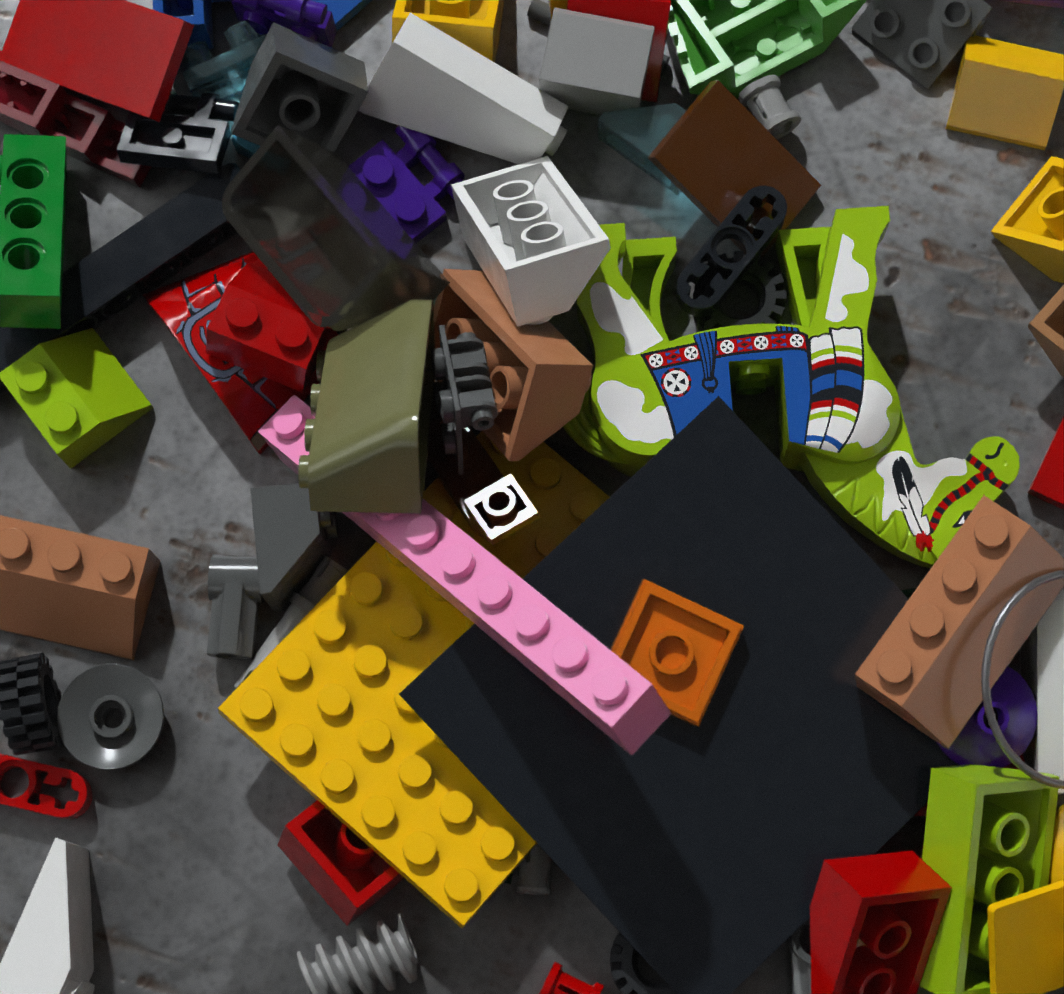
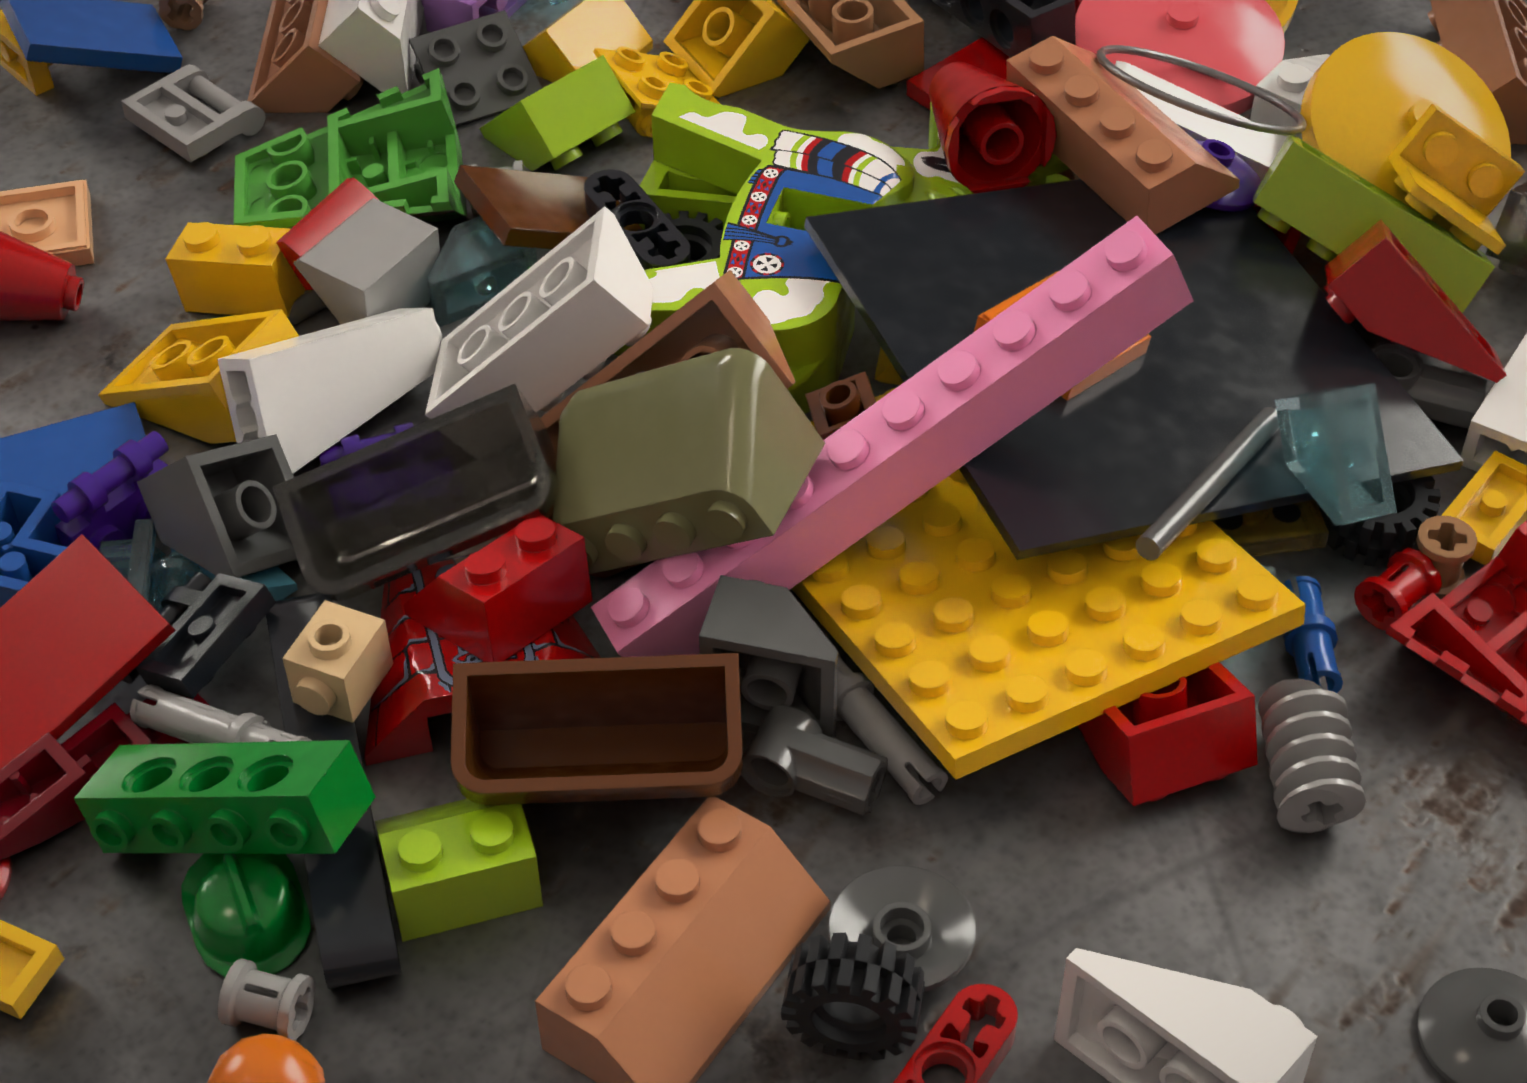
camera: 75 degrees left, 30 degrees down
none -> light grey pin [130,684,312,743]
none -> tan brick [282,600,393,723]
none -> reddish brown windscreen [451,653,743,805]
none -> lime slope [479,55,636,171]
none -> yellow hinge [593,46,720,138]
none -> red cone [929,62,1057,193]
none -> dark grey bar [1136,407,1283,560]
none -> clear light blue slope [1275,383,1397,525]
none -> blue pin [1282,576,1343,693]

